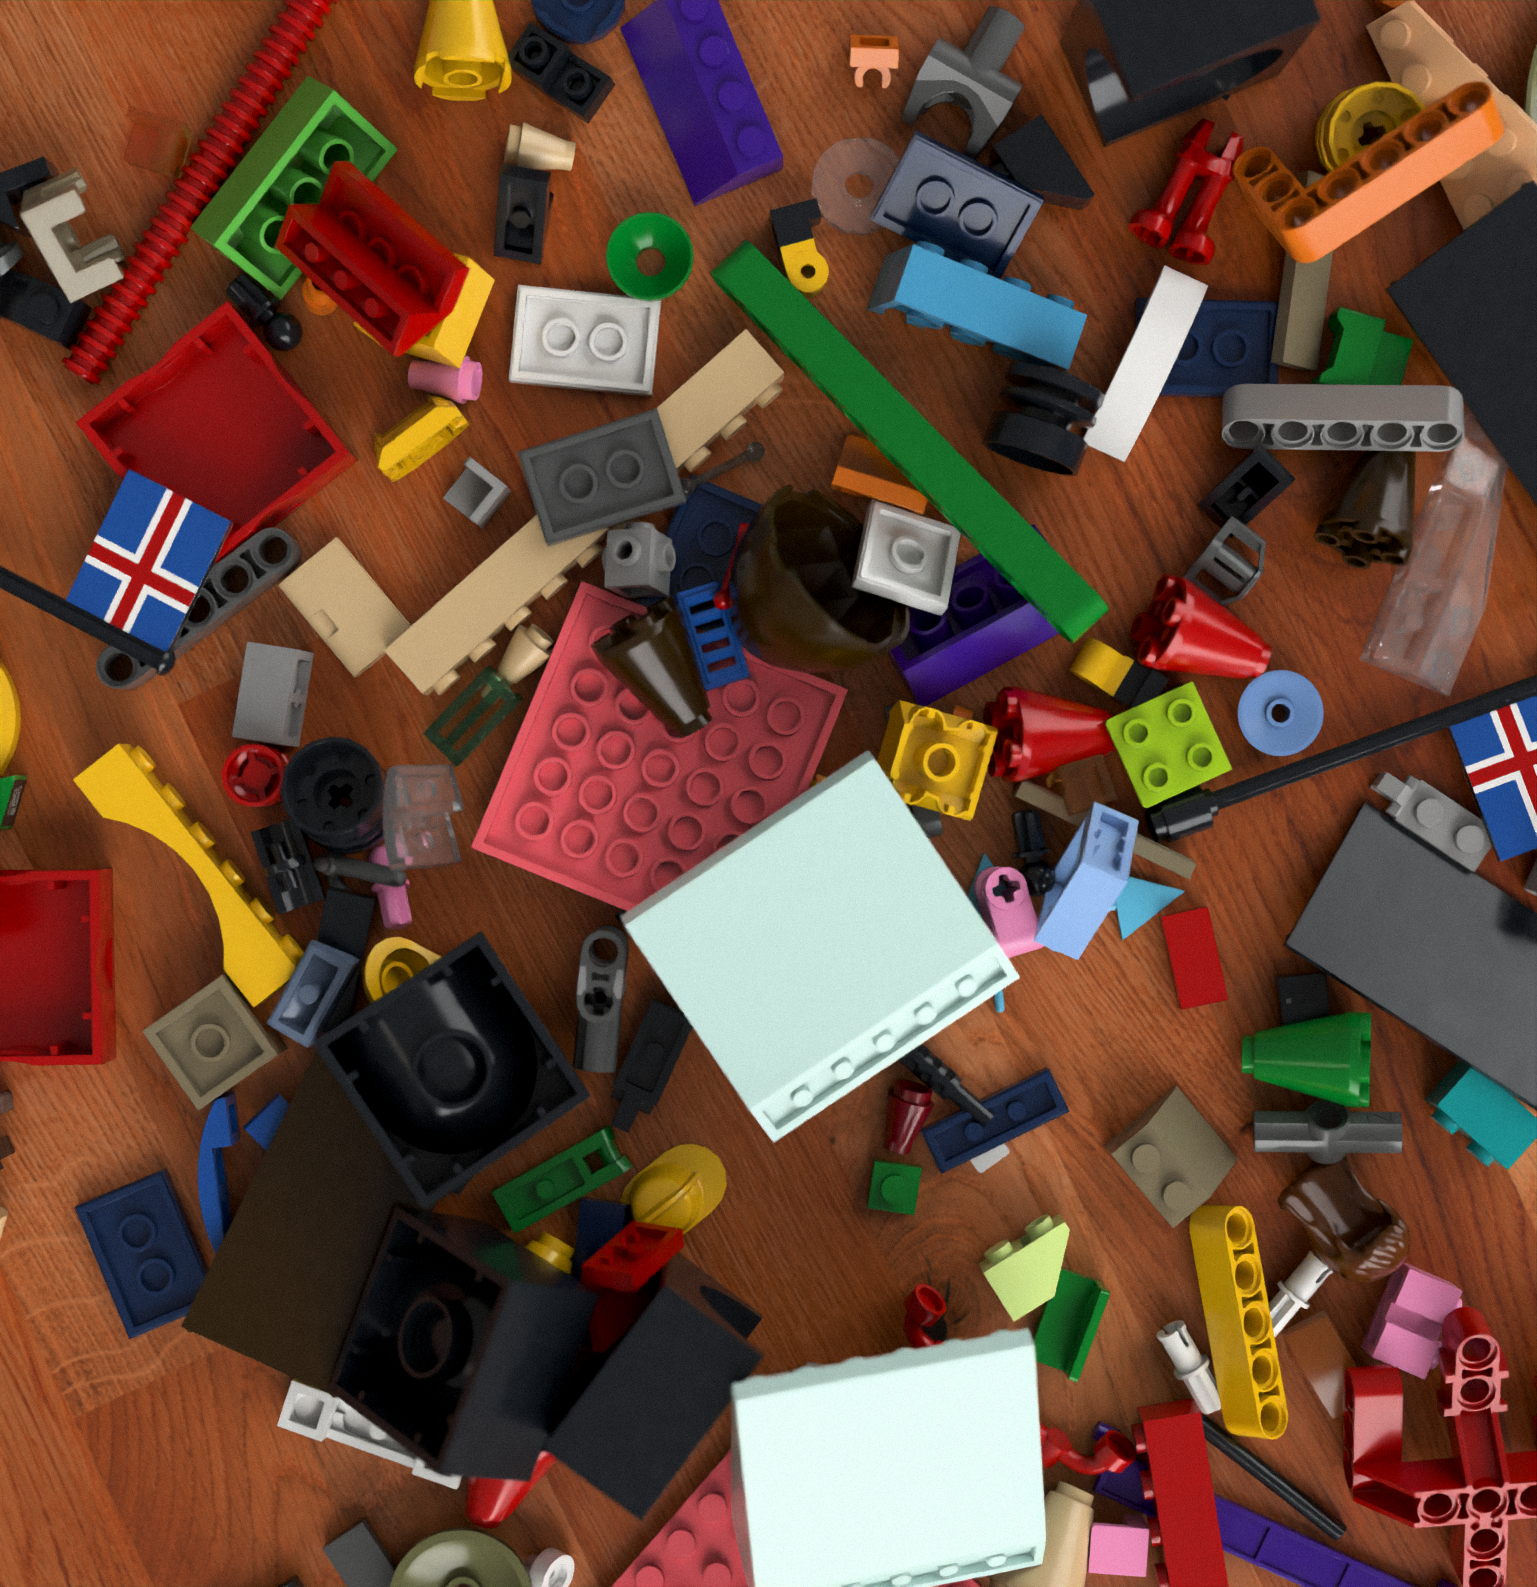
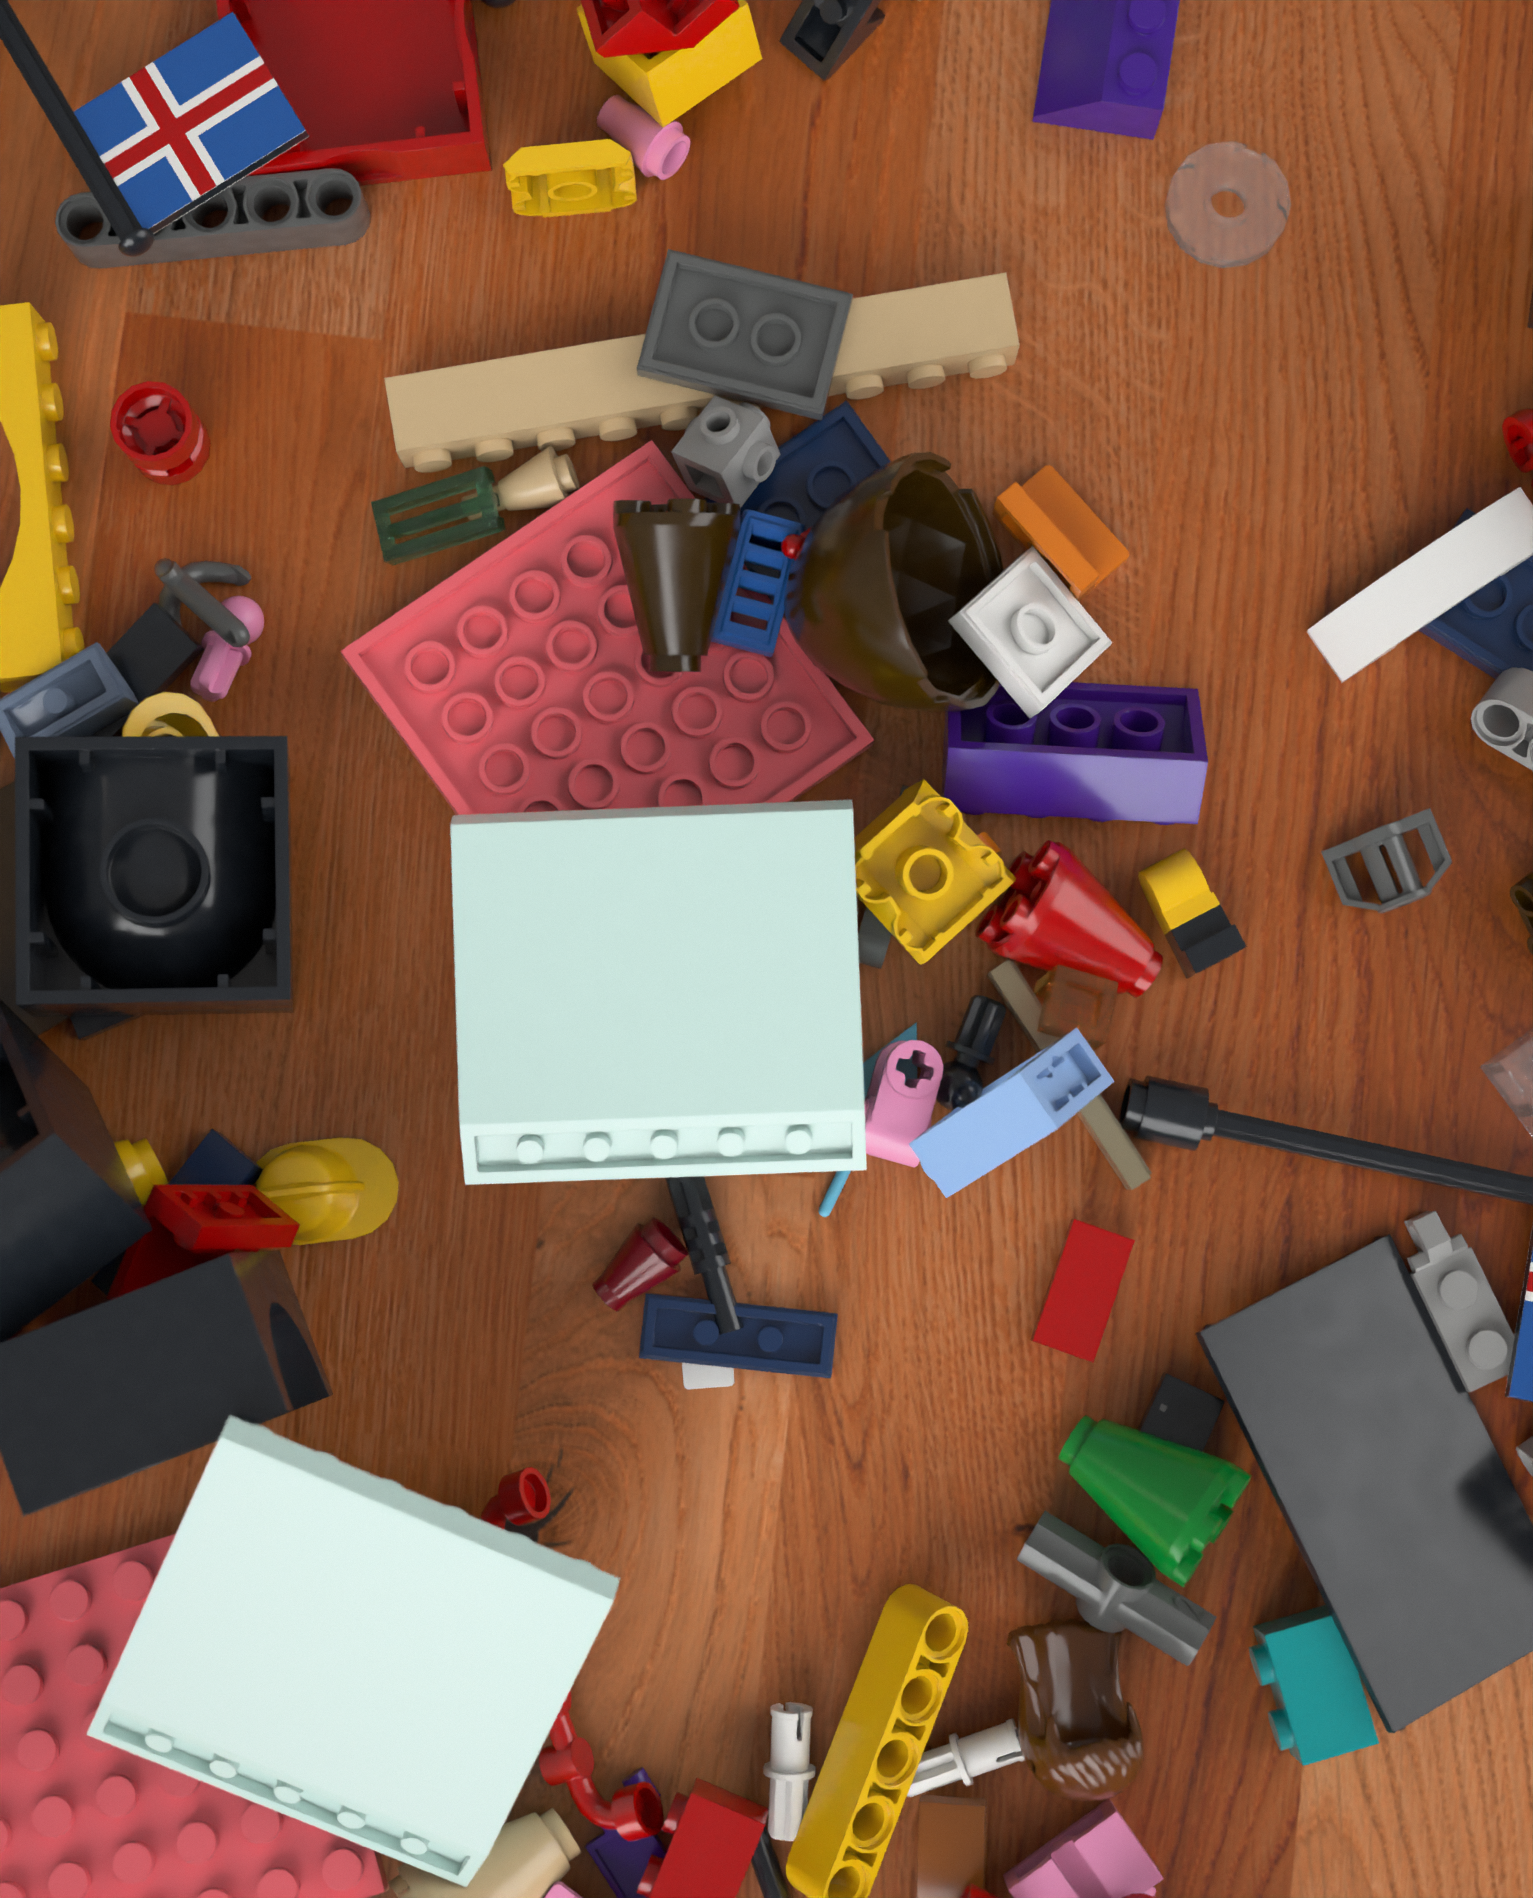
camera: 30 degrees right, 5 degrees down
light grey hinge [232,641,314,747] -> none
black hips [250,819,326,914] -> none
tan piece [278,537,411,678] -> none
black wheel [280,736,399,855] -> none
clear slope [383,765,464,871] -> none
light grey panel [443,456,512,529] -> none
green plate [491,1125,632,1234] -> none
white tile [509,285,662,397] -> none
dark grey connector [572,925,629,1073] -> none
green piece [606,212,694,302] -> none
black hinge [611,998,693,1133] -> none
clear smoke hinge [680,442,765,497] -> none
green beam [710,239,1109,644] -> none
leg [769,198,829,298] -> none
orange tile [849,35,899,88] -> none
dark azure wedge [867,241,1087,371] -> none
green plate [867,1158,922,1215] -> none
tile [870,130,1044,279] -> none
dark grey connector [901,6,1025,160] -> none
yellowish green slope [979,1214,1070,1322] -> none
black wheel [982,363,1105,476] -> none
black slope [988,114,1095,210] -> none
green panel [1032,1266,1110,1382] -> none
medium azure piece [1038,876,1185,940] -> none
dark tan slope [1103,1085,1238,1228] -> none
lime bracket [1105,681,1232,808] -> none
red cone [1130,574,1271,679] -> none
black slope [1198,445,1296,538] -> none
medium blue piece [1238,670,1324,756] -> none

